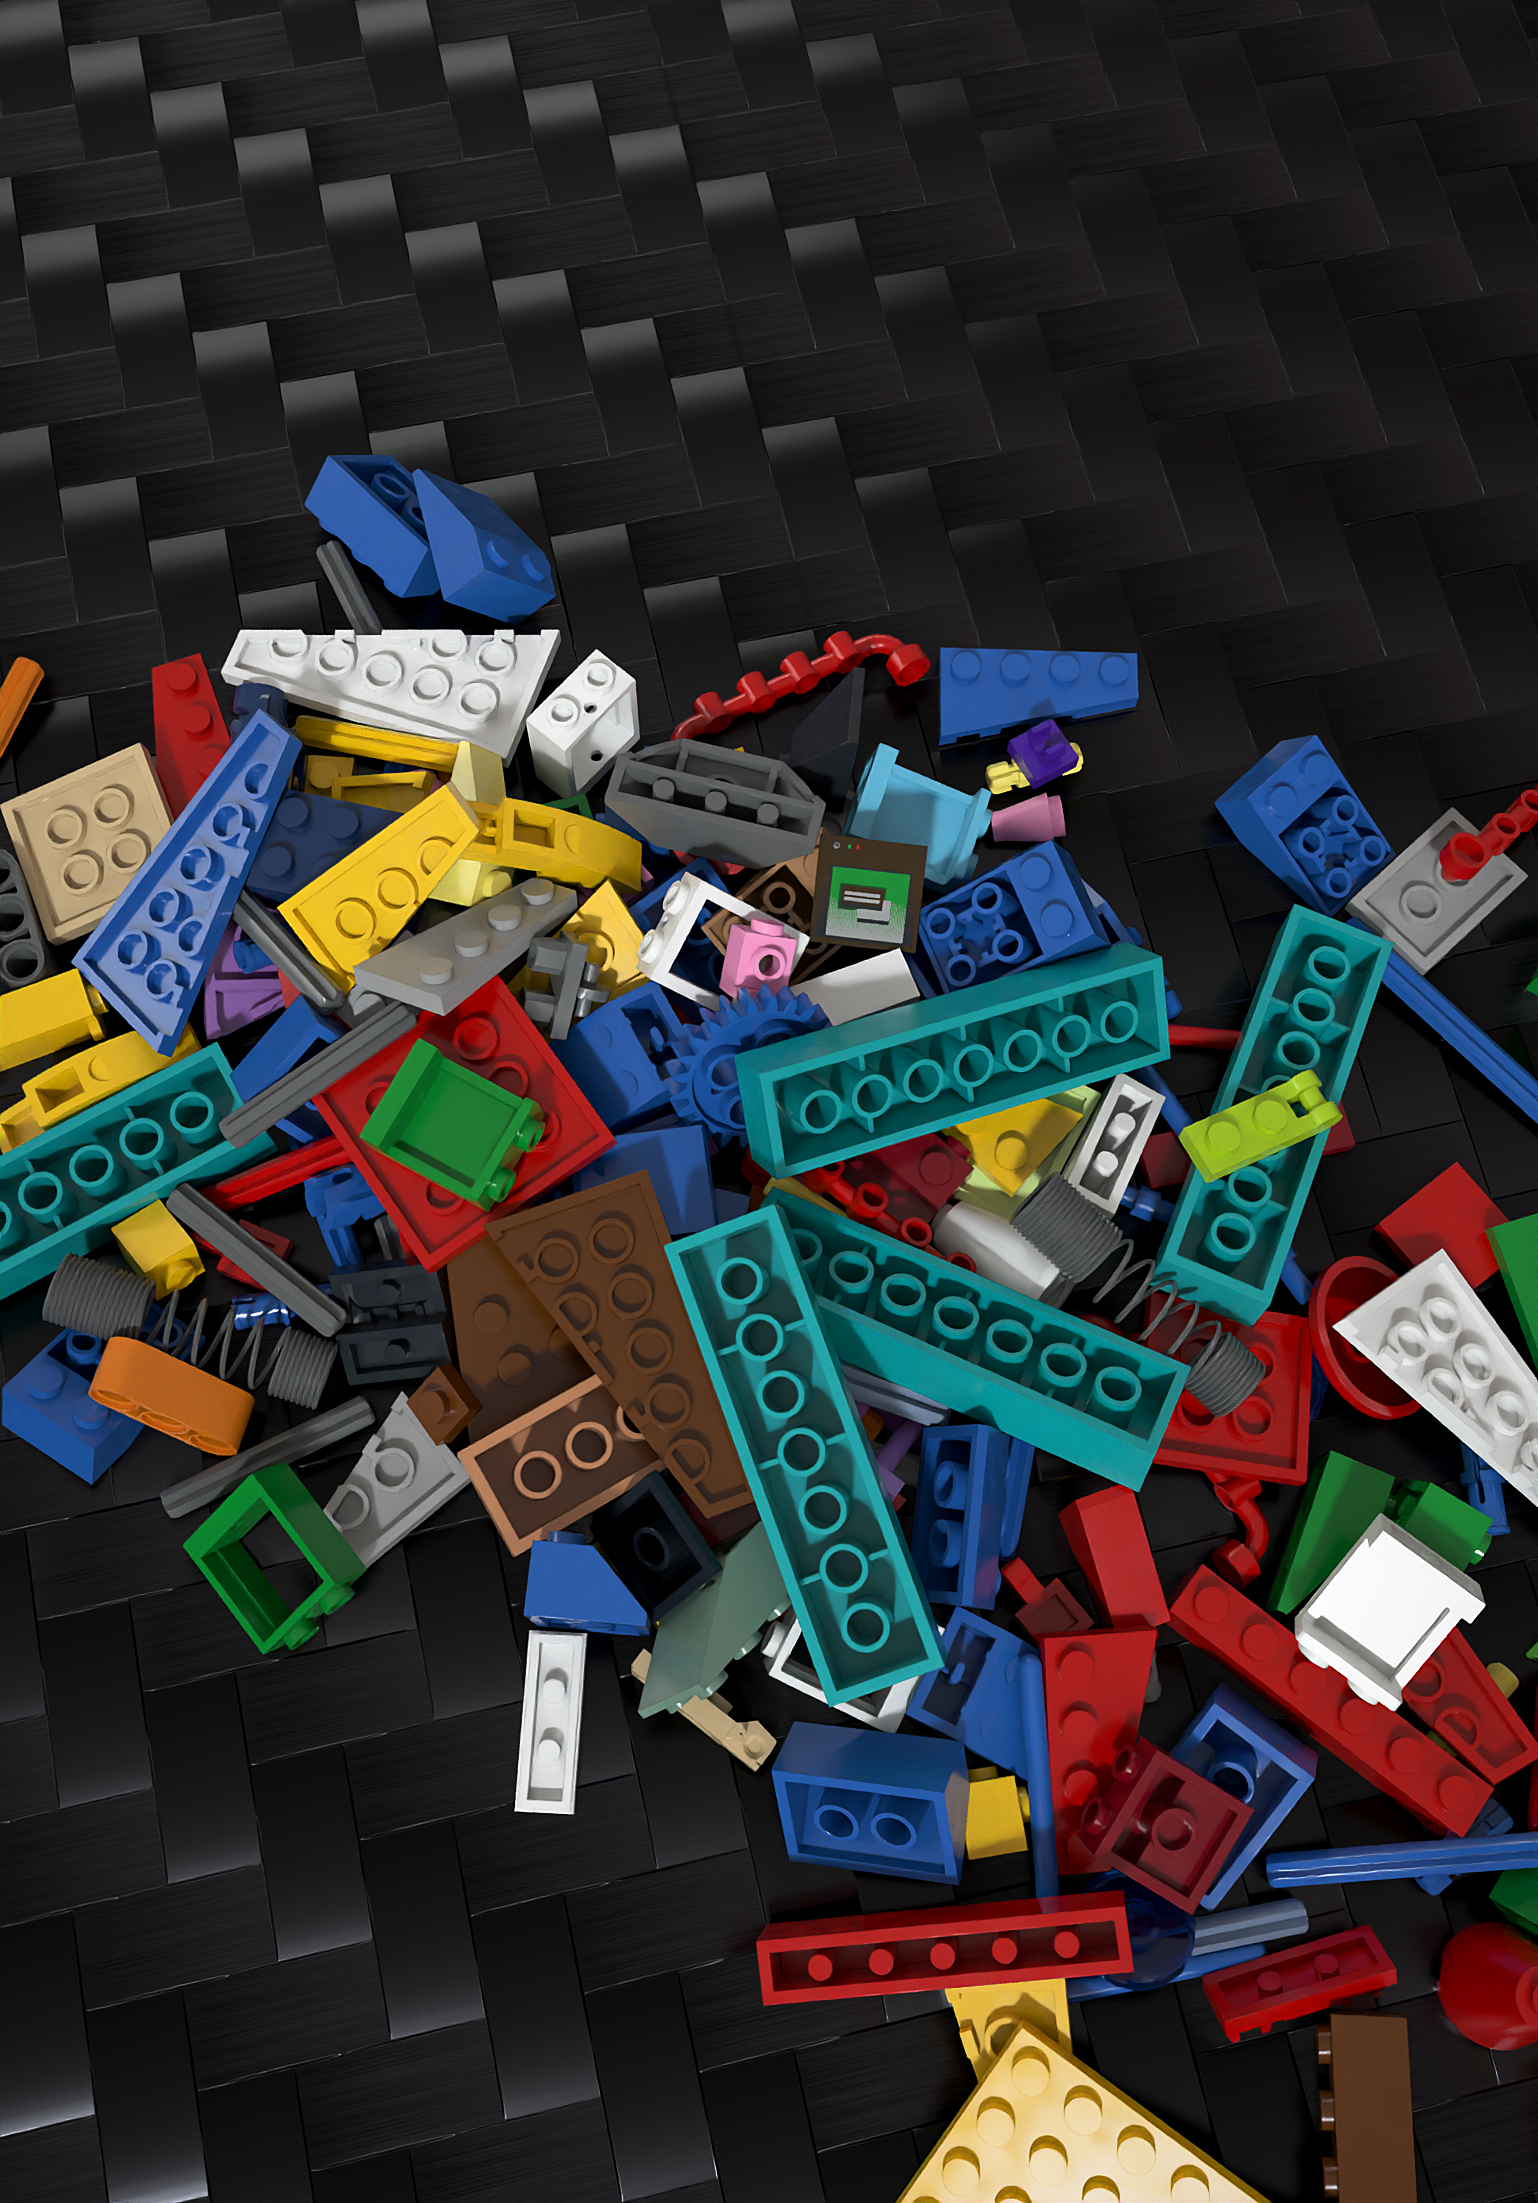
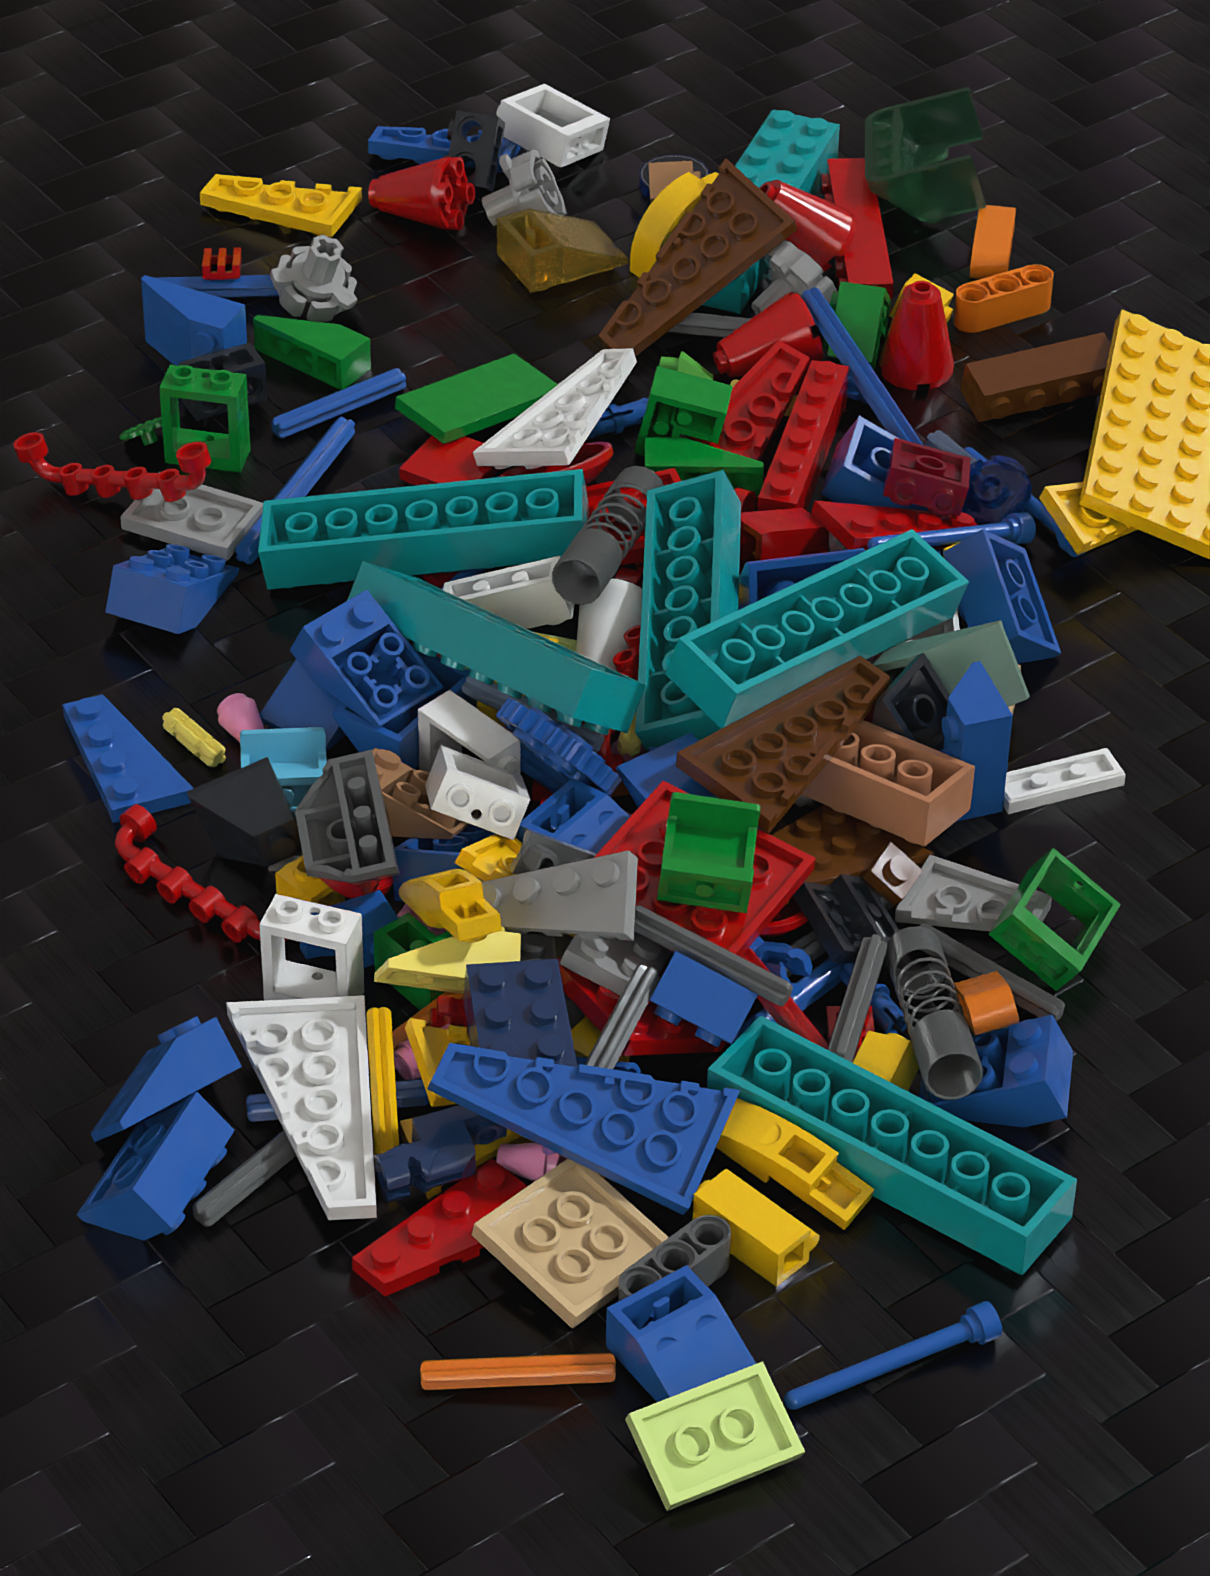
camera: 110 degrees left, 30 degrees down
yellow wing [277,781,485,997] -> none
bright pink brick [719,918,797,1000] -> none
red brick [756,1890,1134,2006] -> none
tile [809,834,928,954] -> none
dark purple tile [1007,718,1079,789] -> none
lime plate [1178,1069,1343,1184] -> none
red plate [1202,1924,1397,2043] -> none
white panel [1295,1513,1485,1711] -> none

